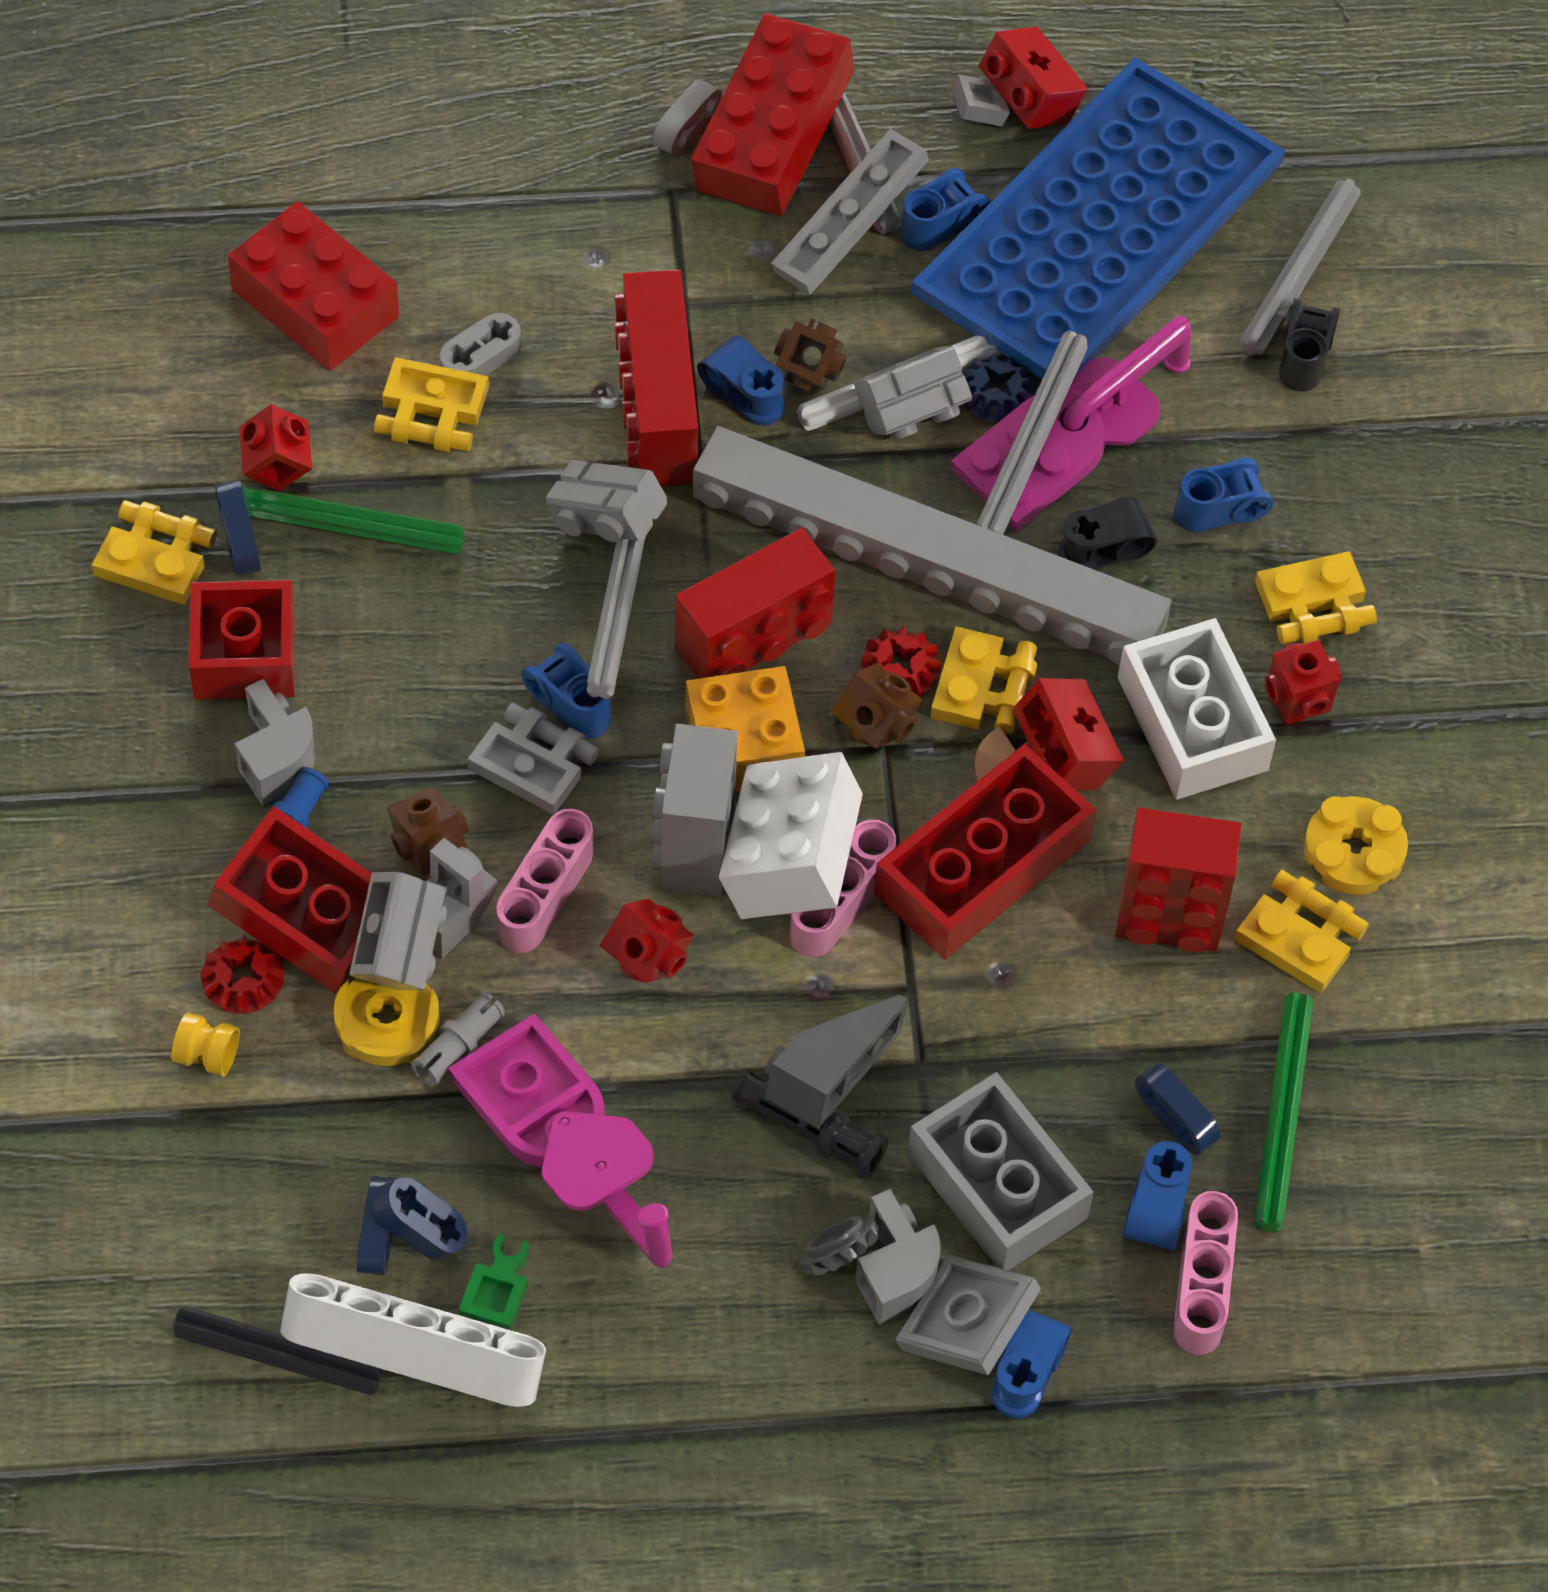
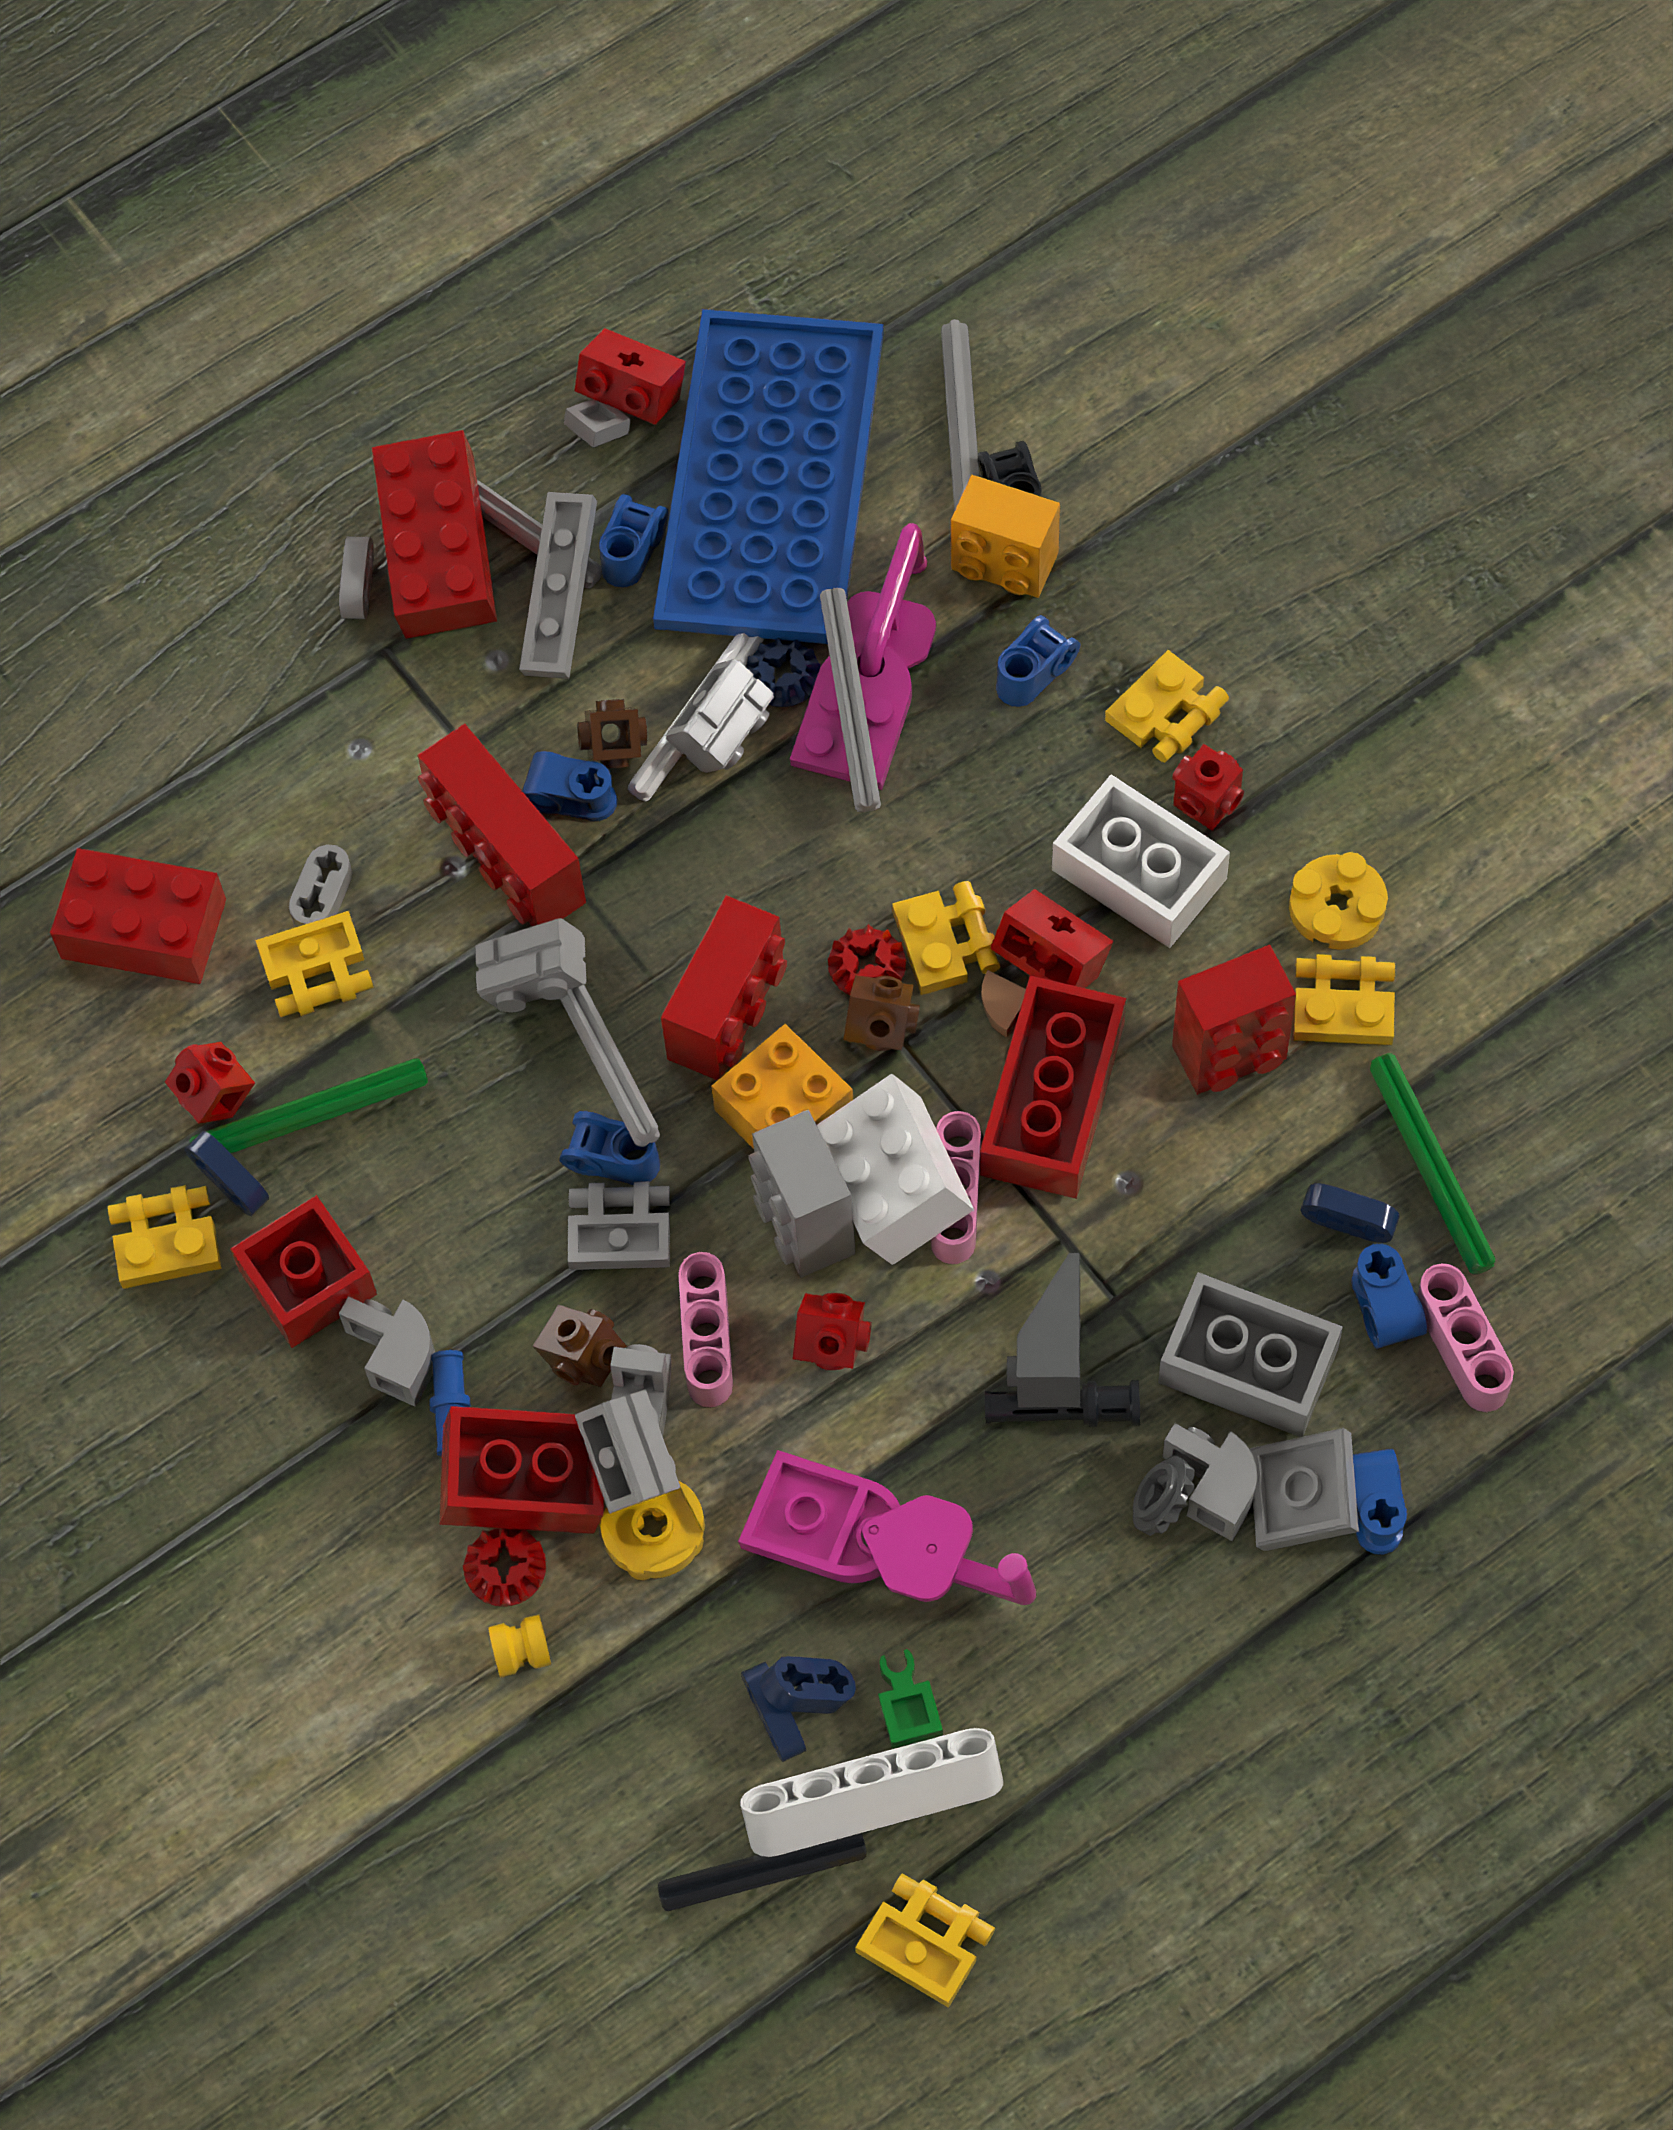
camera: 25 degrees left, 5 degrees up
light grey pin [411,992,505,1086] -> none
light grey brick [693,425,1172,666] -> none
black piece [1057,496,1157,570] -> none
none -> yellow plate [855,1873,995,2008]
none -> light orange brick [951,474,1060,598]

